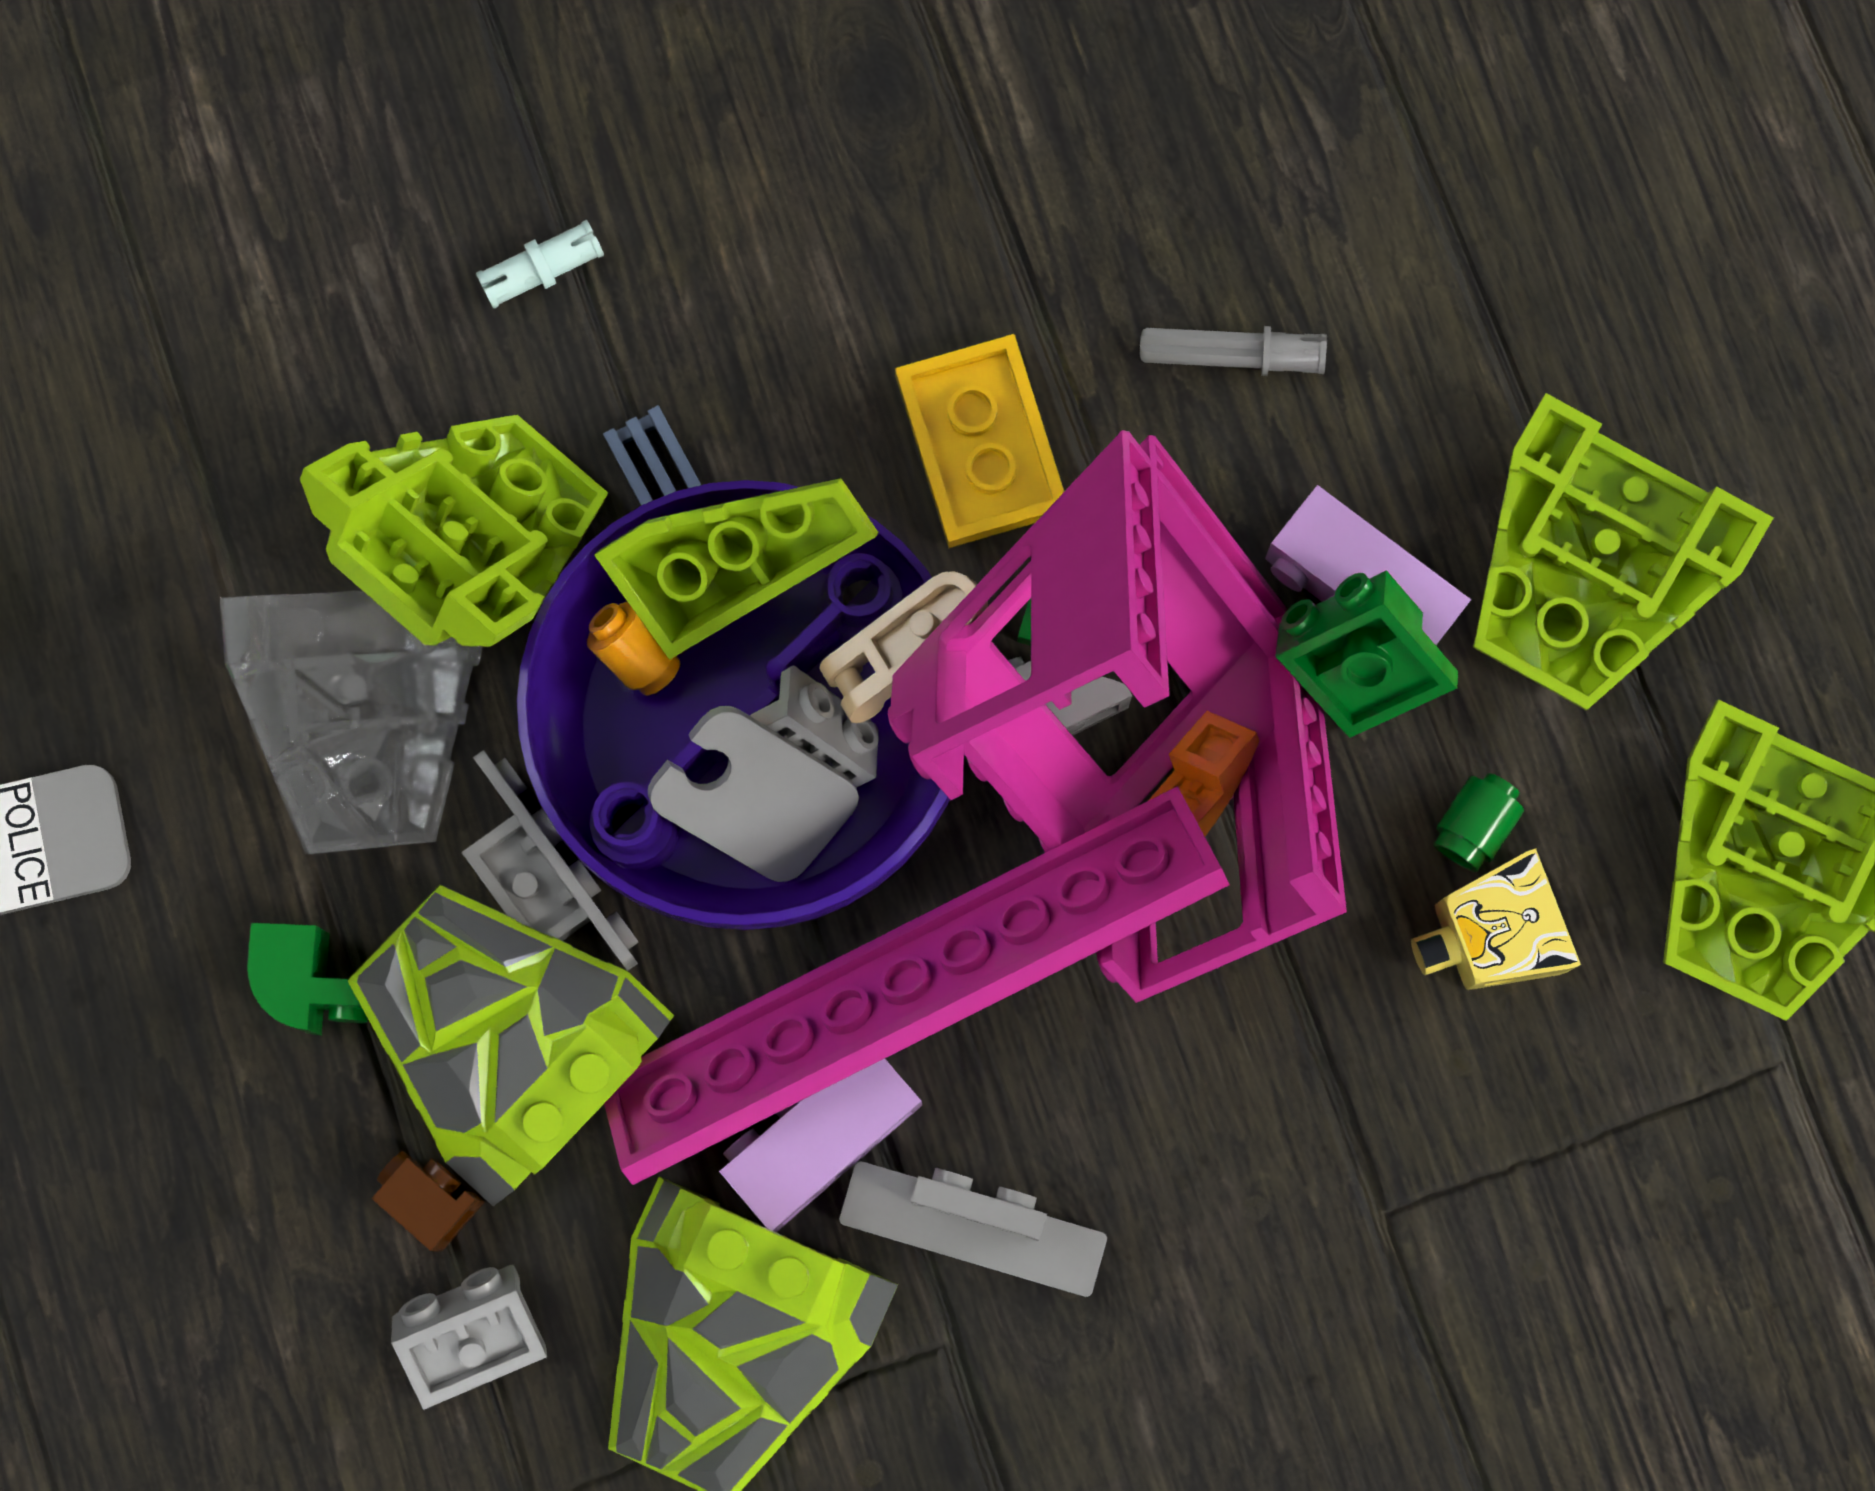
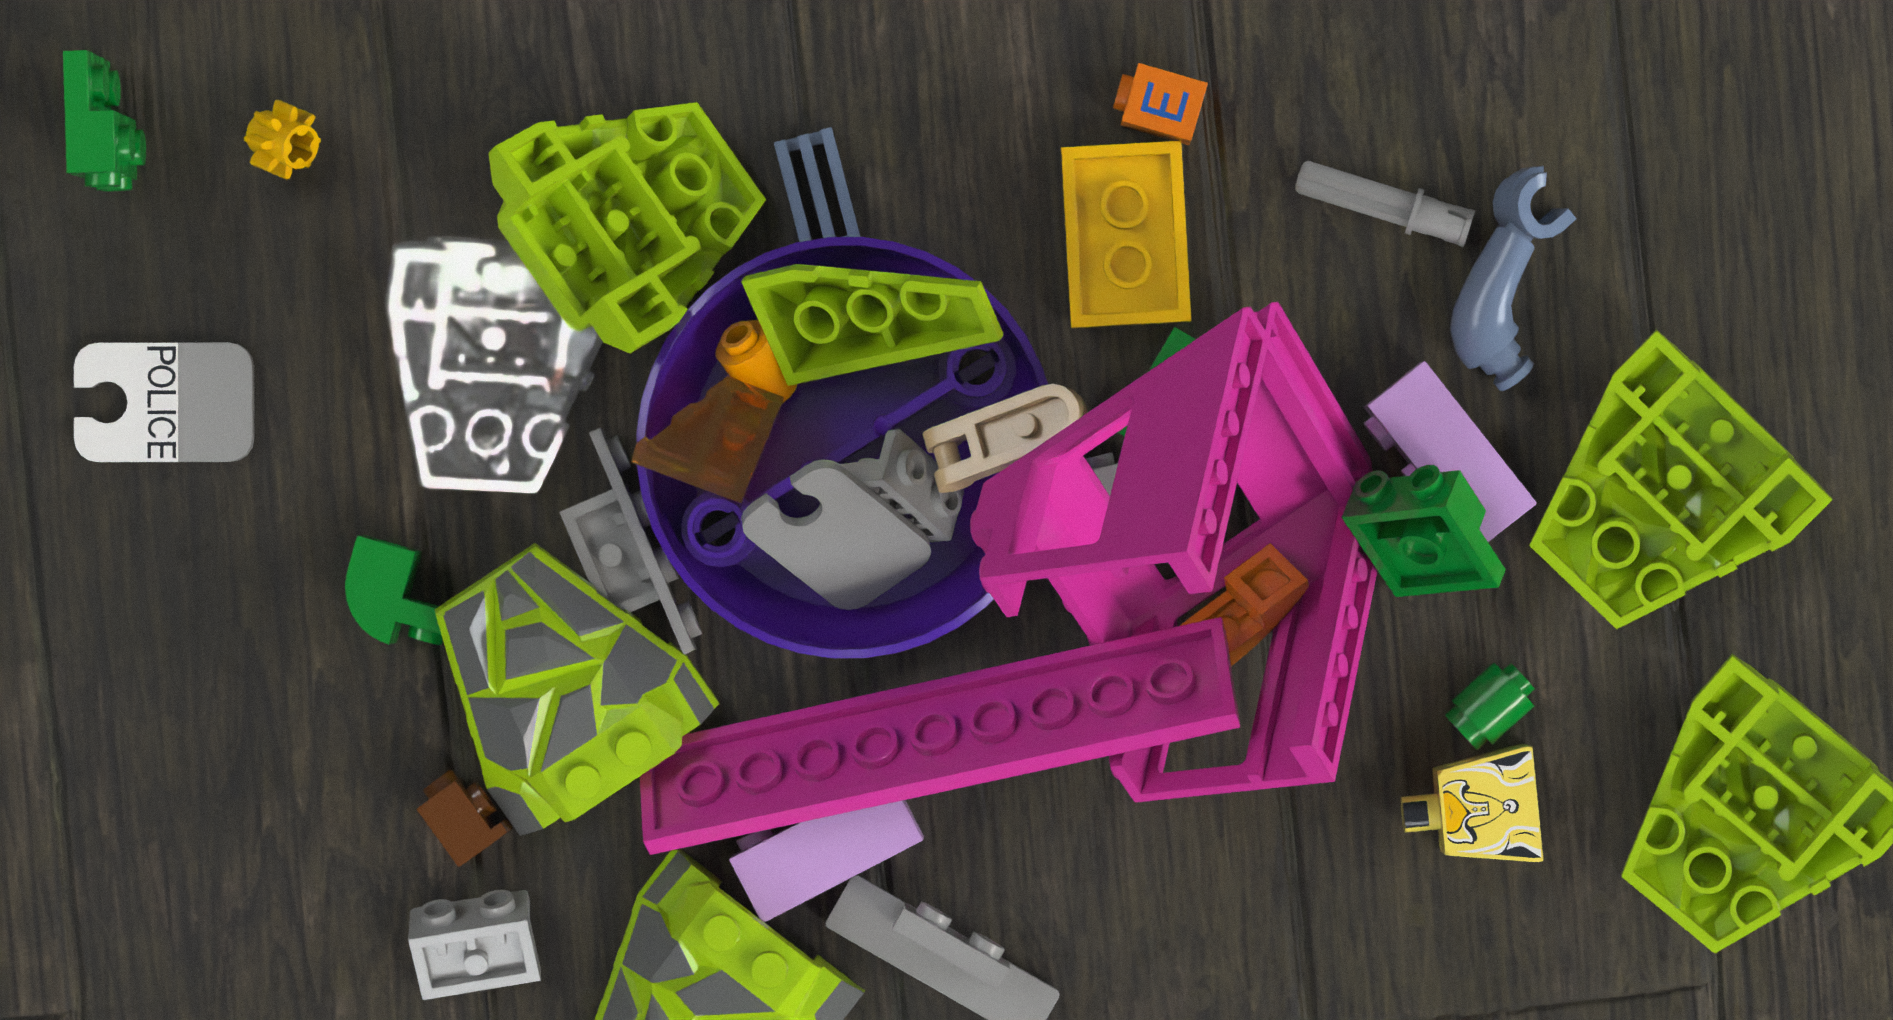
camera: 10 degrees right, 10 degrees up
none -> yellow gear [244,100,321,179]
none -> clear orange wing [631,376,784,503]
none -> orange brick [1113,63,1208,145]
none -> sand blue piece [1450,166,1576,391]

